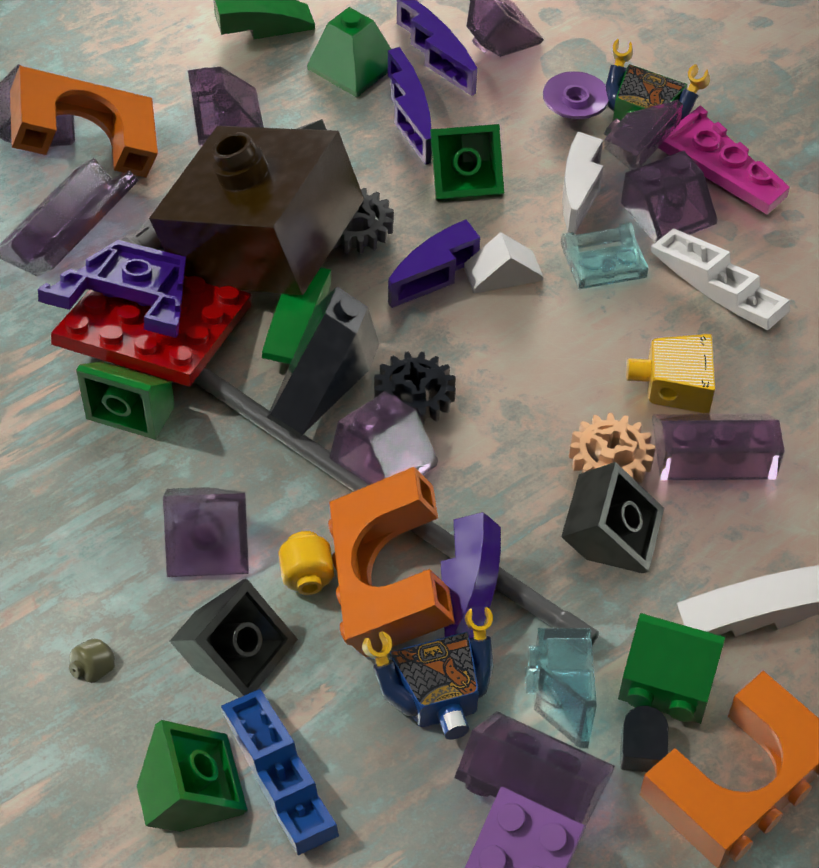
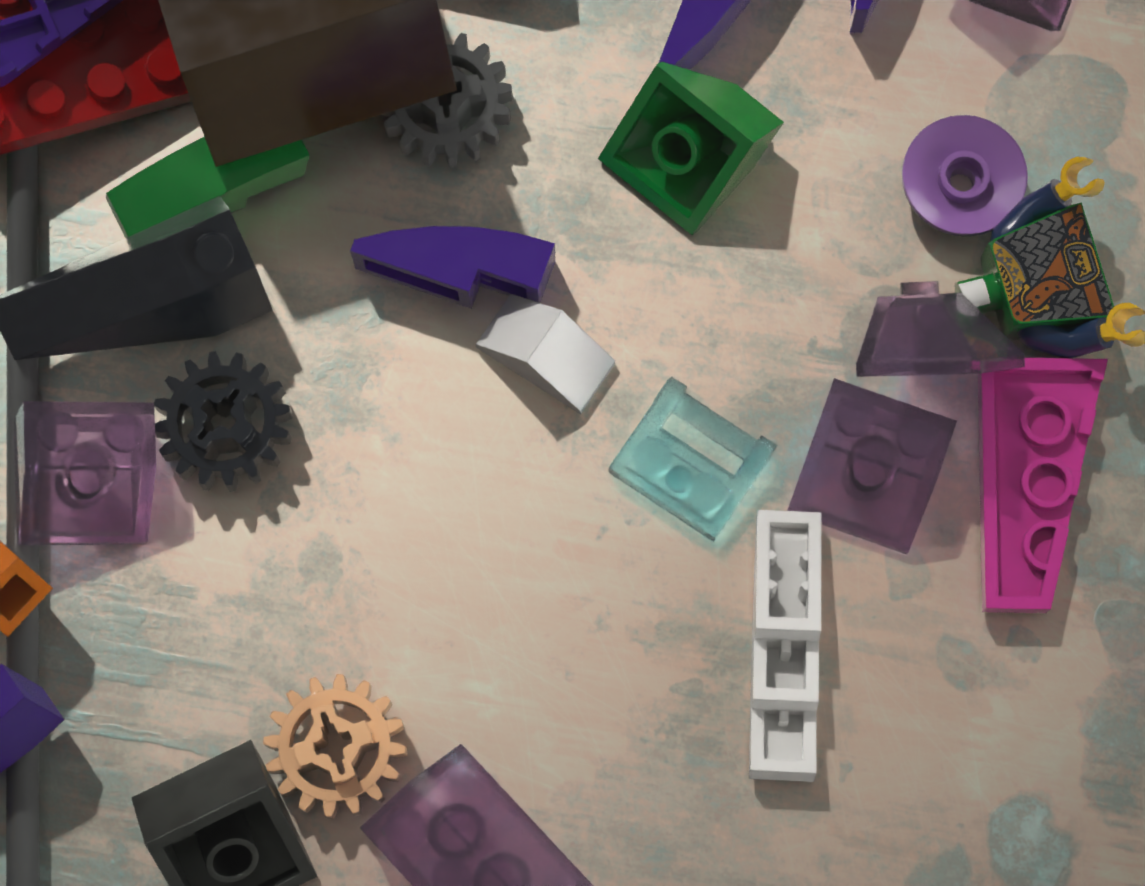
camera: 50 degrees right, 25 degrees up
white slope [562,132,603,235] -> none
yellow torso [626,334,715,414] -> none

